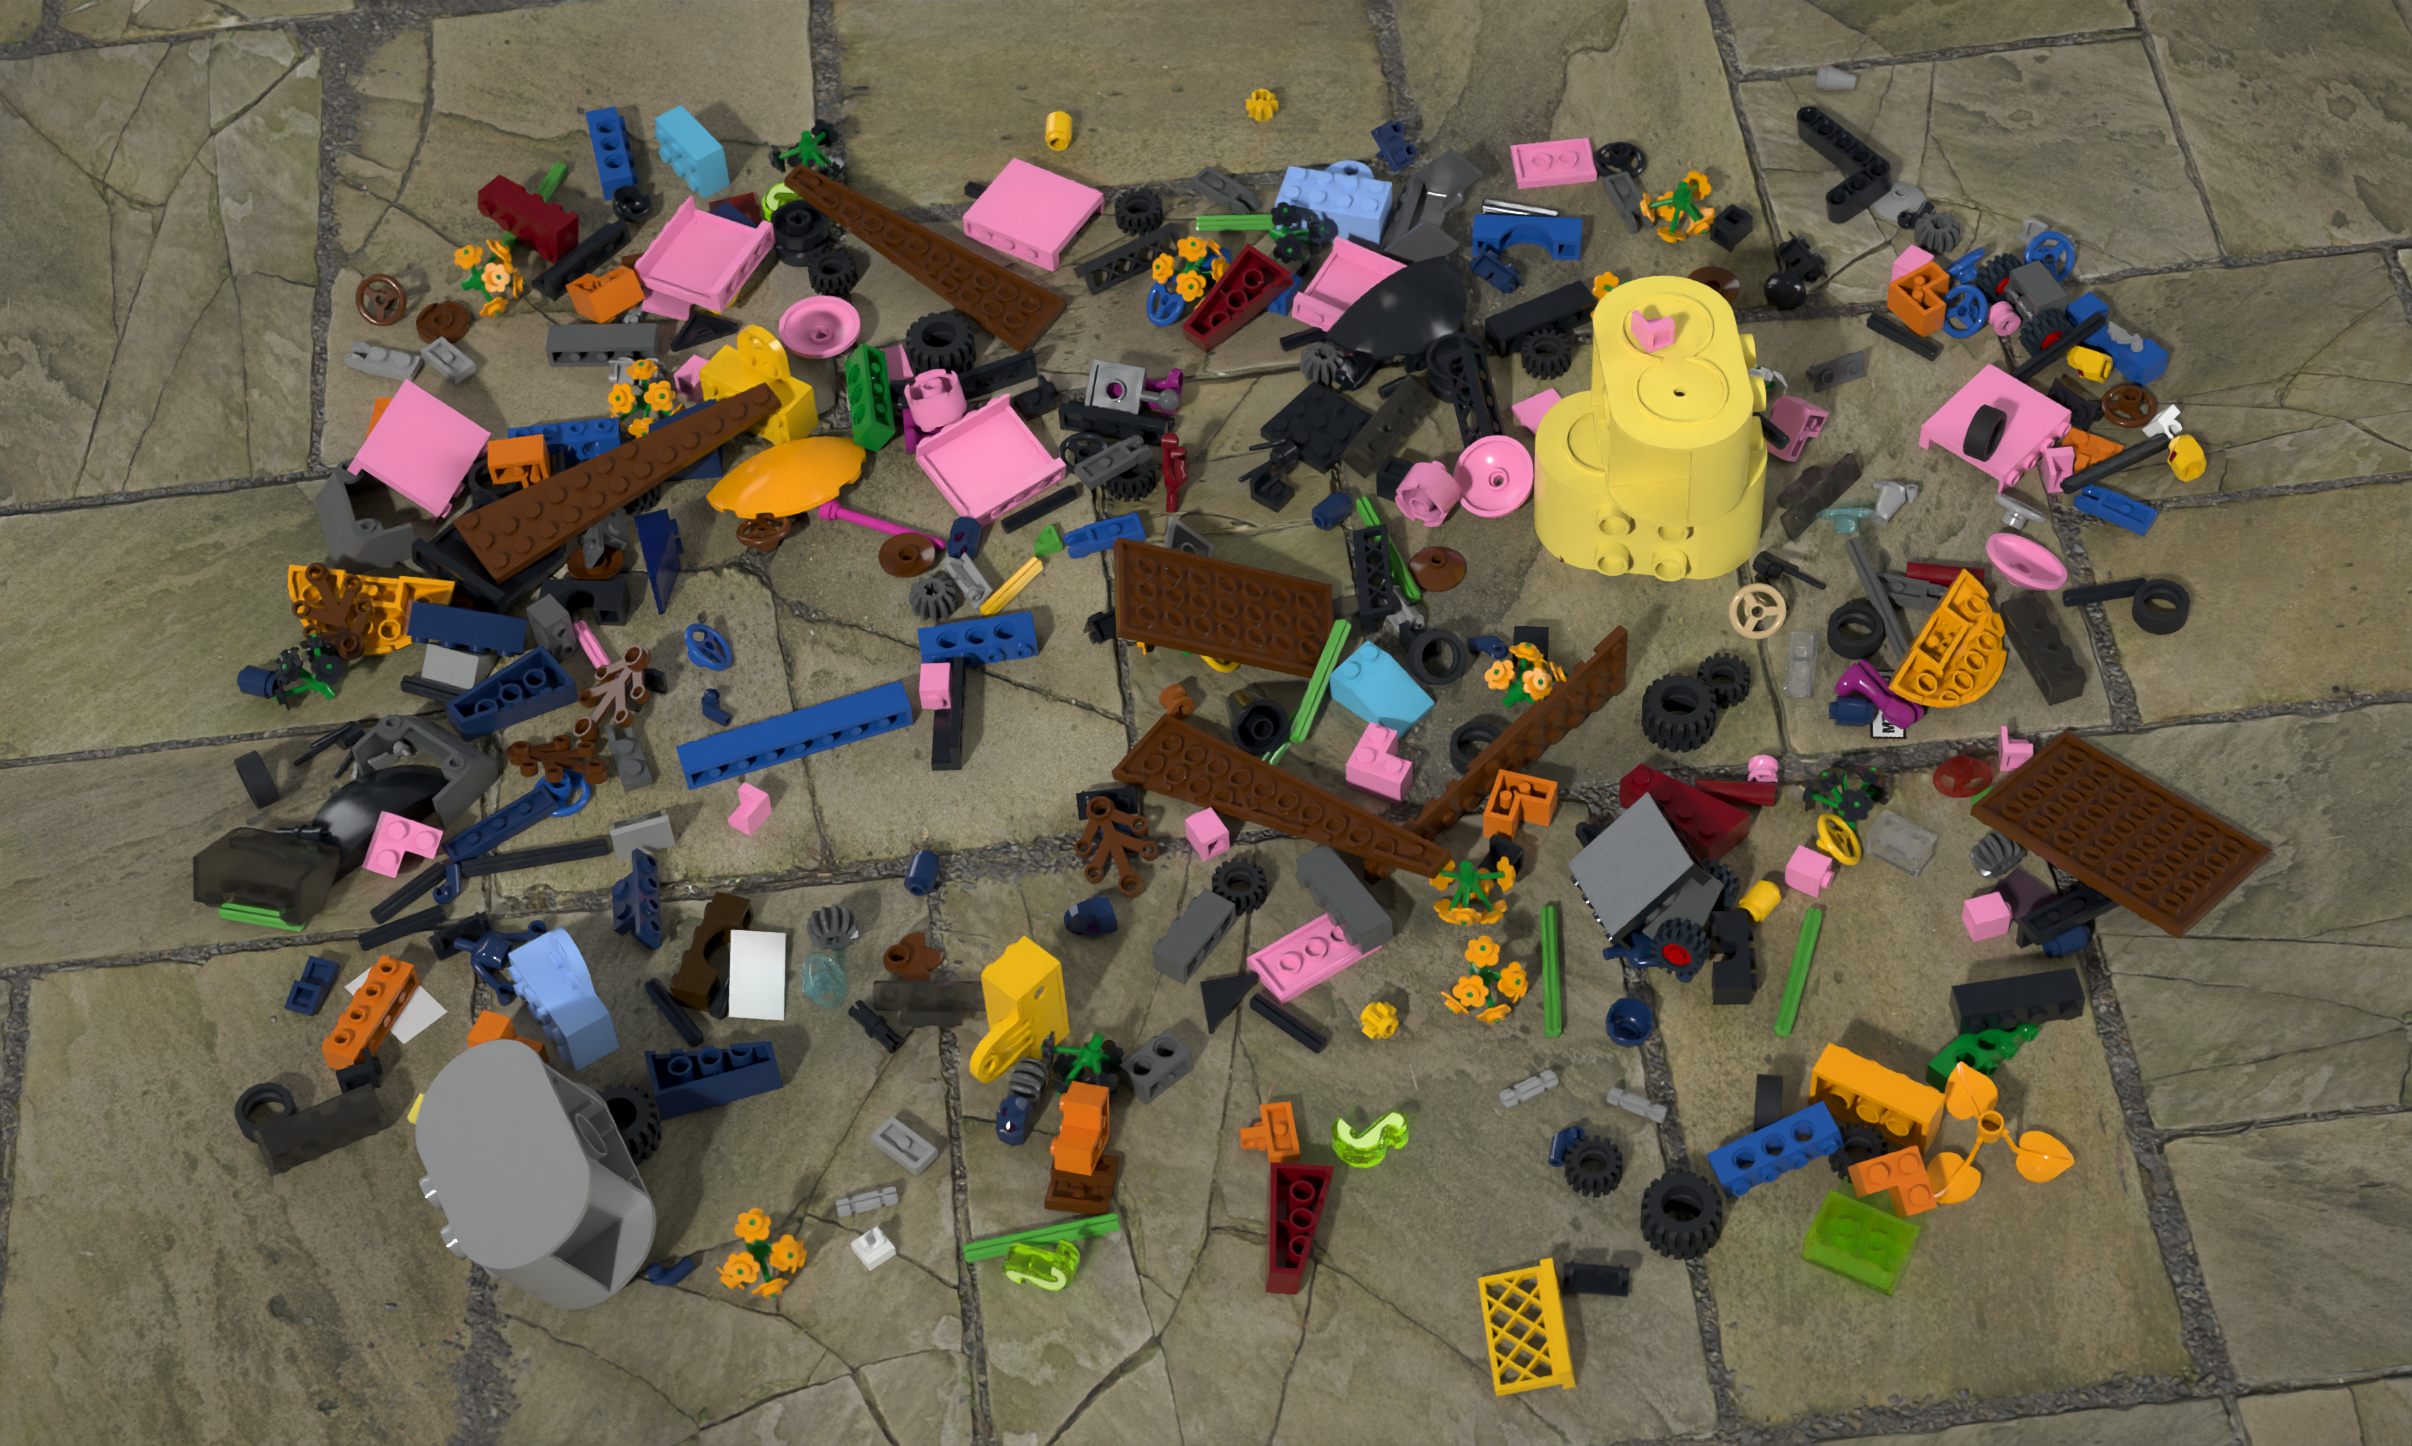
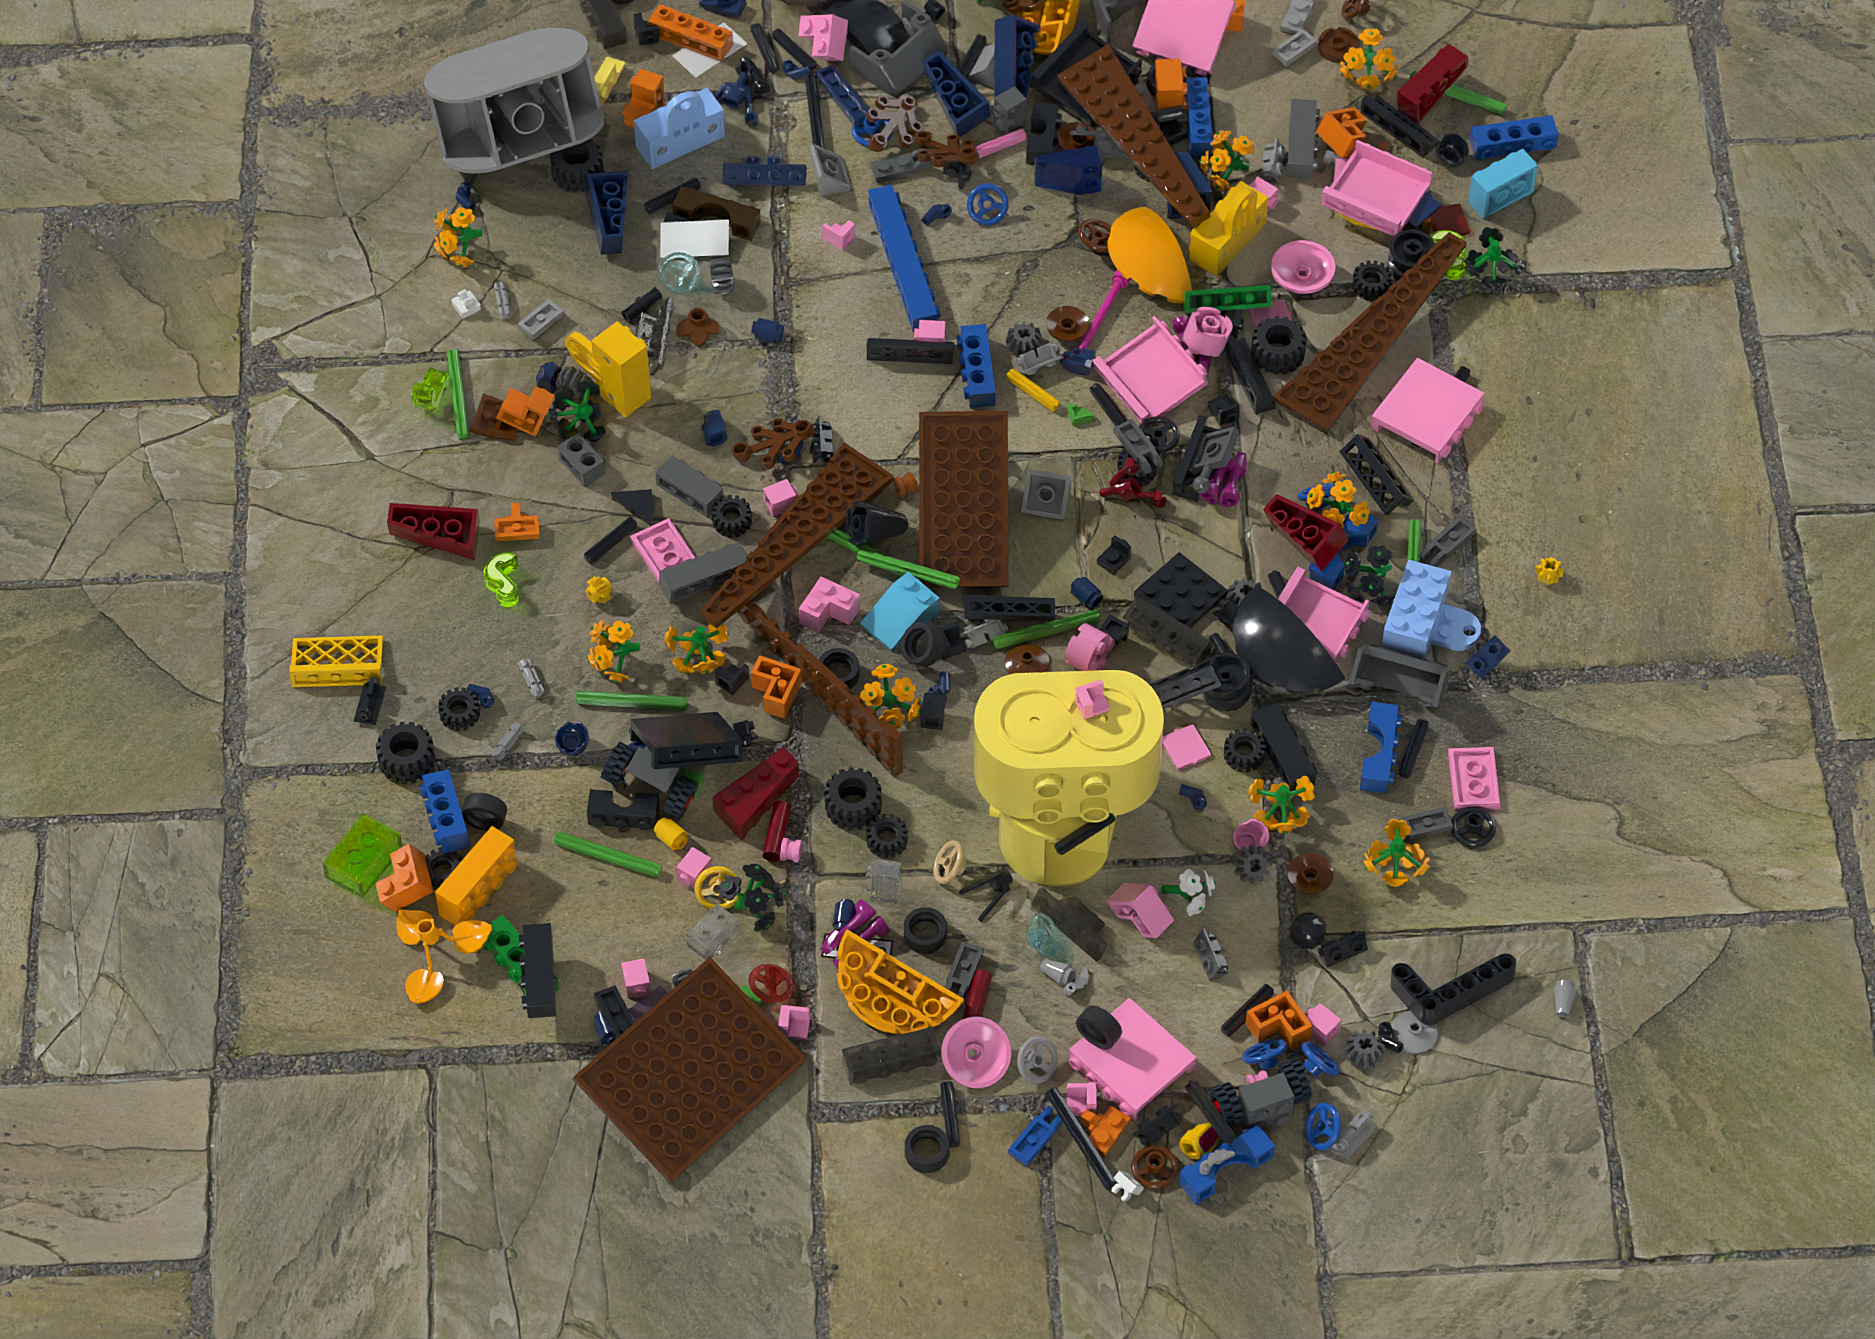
camera: 90 degrees right, 5 degrees up
black tile [670,311,738,352] -> none
yellow brick [1045,111,1072,151] -> none
blue hinge [1063,512,1146,559] -> none
black tyre [1114,188,1163,237] -> none
black plant [1239,437,1299,492] -> none
dark blue hinge [1469,247,1524,294] -> none
black brick [1710,204,1753,252] -> none
dark grey axle [1845,537,1910,662] -> none
yellow rock [2167,434,2206,482] -> none

